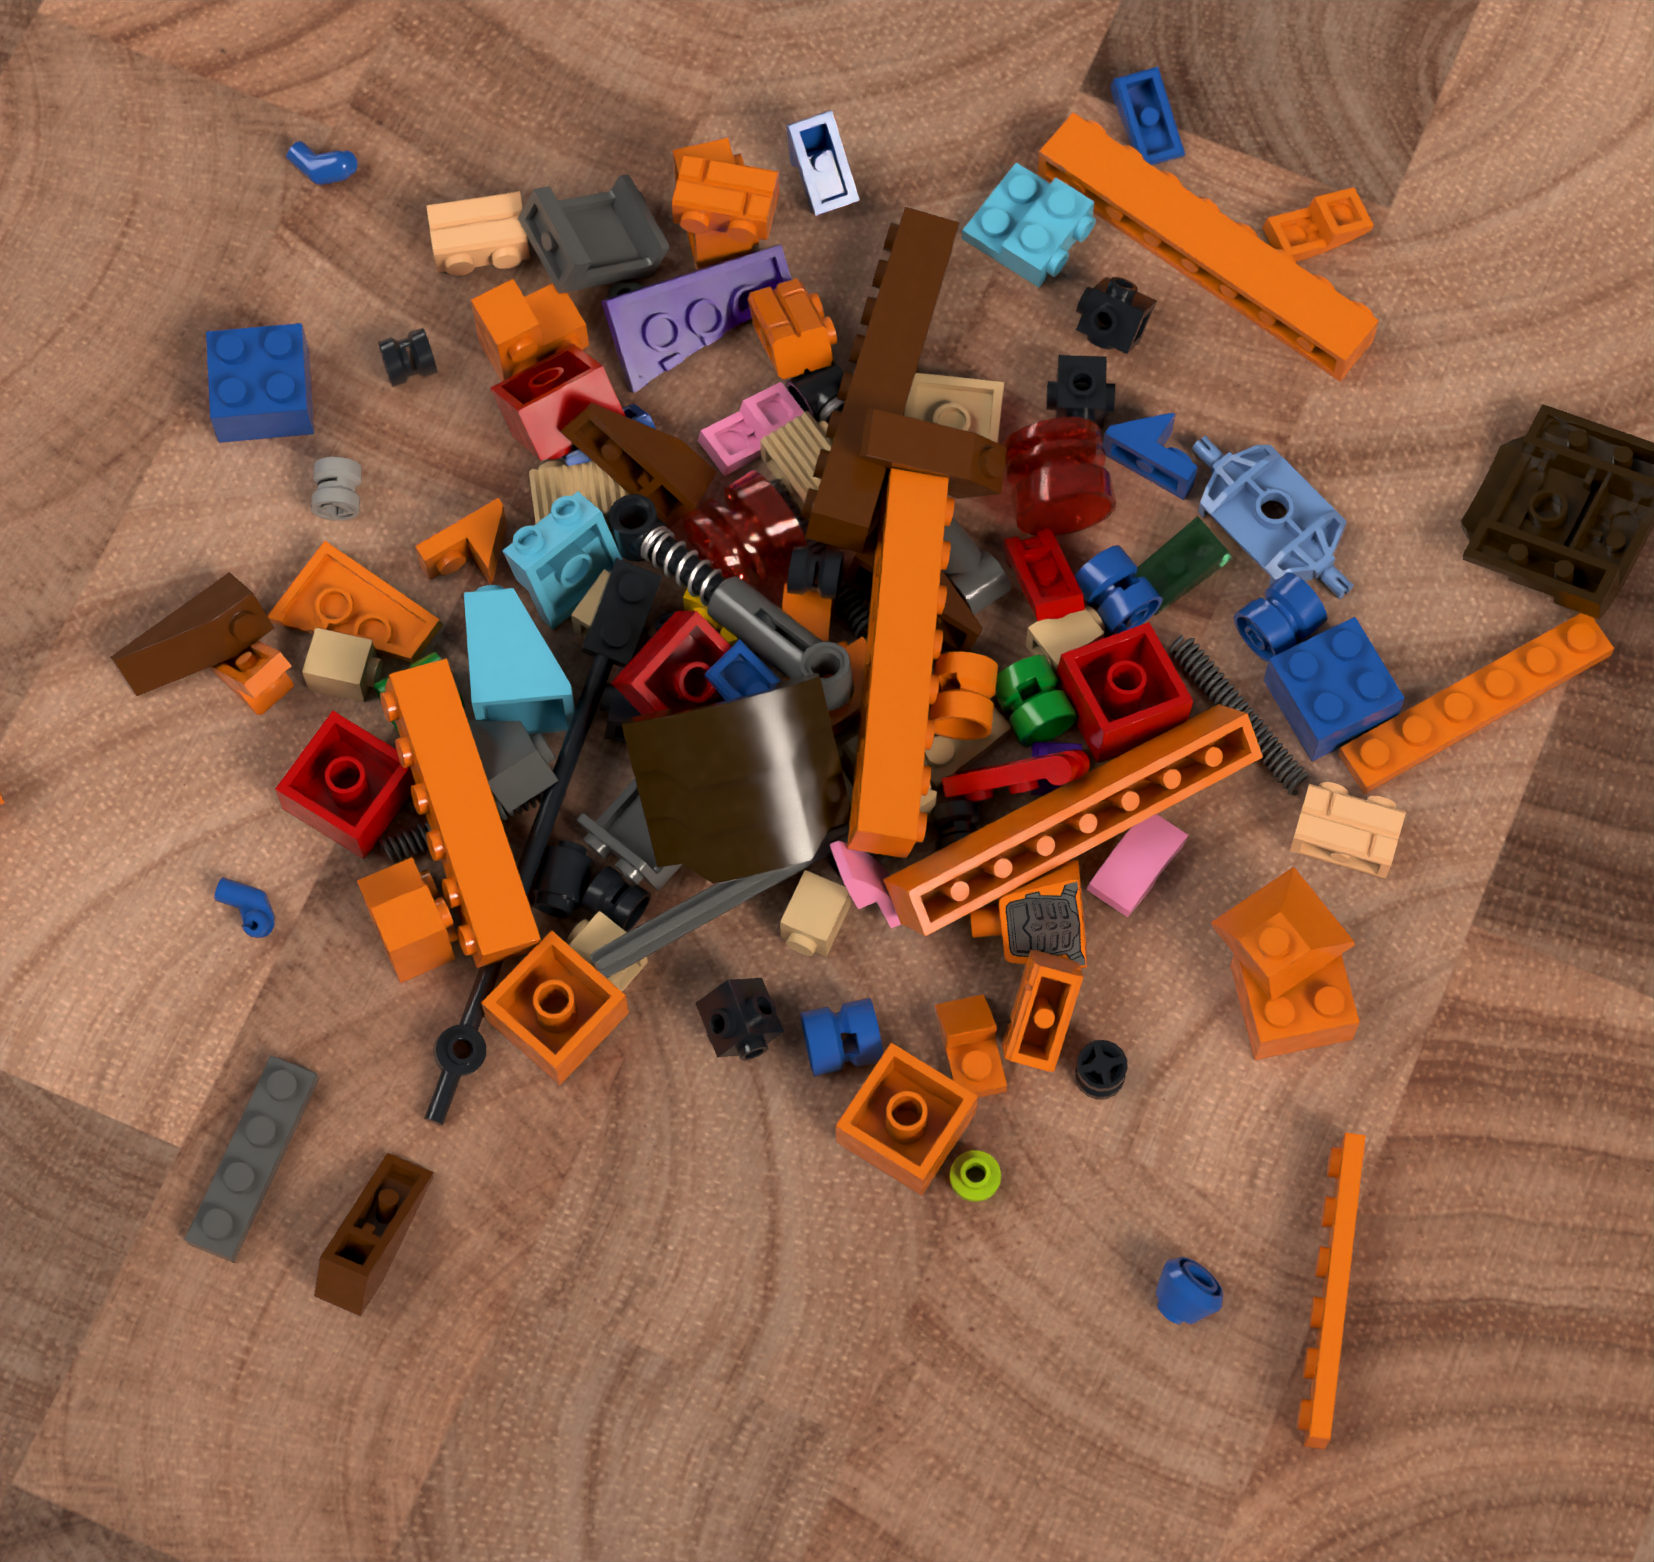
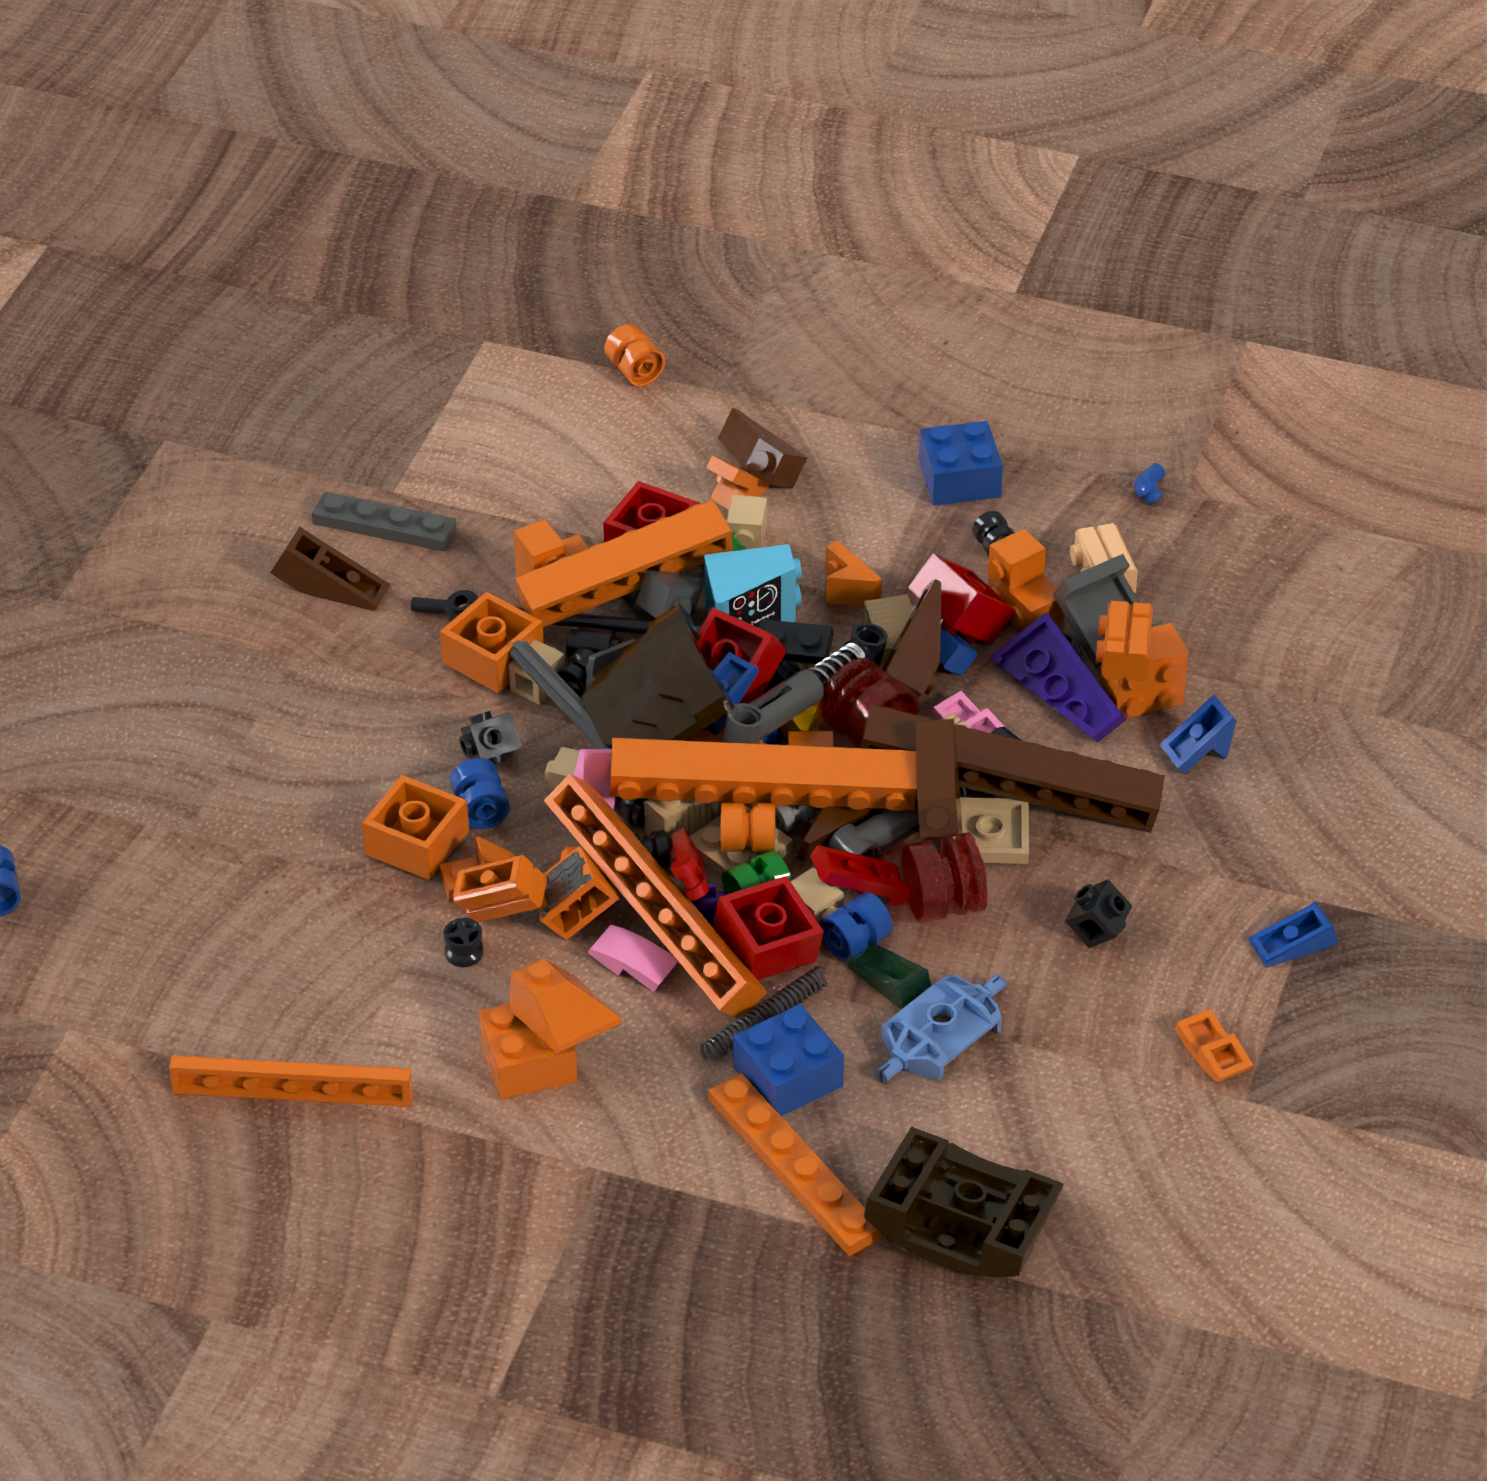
camera: 85 degrees right, 25 degrees down
blue arm [214,877,275,938] -> none
orange wing [268,541,443,663] -> none
light grey wheel [311,457,362,521] -> none
medium azure plate [503,491,622,629] -> none
orange brick [747,278,838,380] -> none
black wheel [787,545,844,600] -> none
lime plate [950,1150,1001,1202] -> none
medium azure plate [962,162,1096,288] -> none
orange brick [1037,112,1379,382] -> none
black brick [1046,355,1115,433] -> none
blue slope [1102,413,1197,500] -> none
blue cone [1155,1257,1223,1324] -> none
blue wheel [1234,573,1327,663] -> none
light nougat brick [1290,782,1406,879] -> none

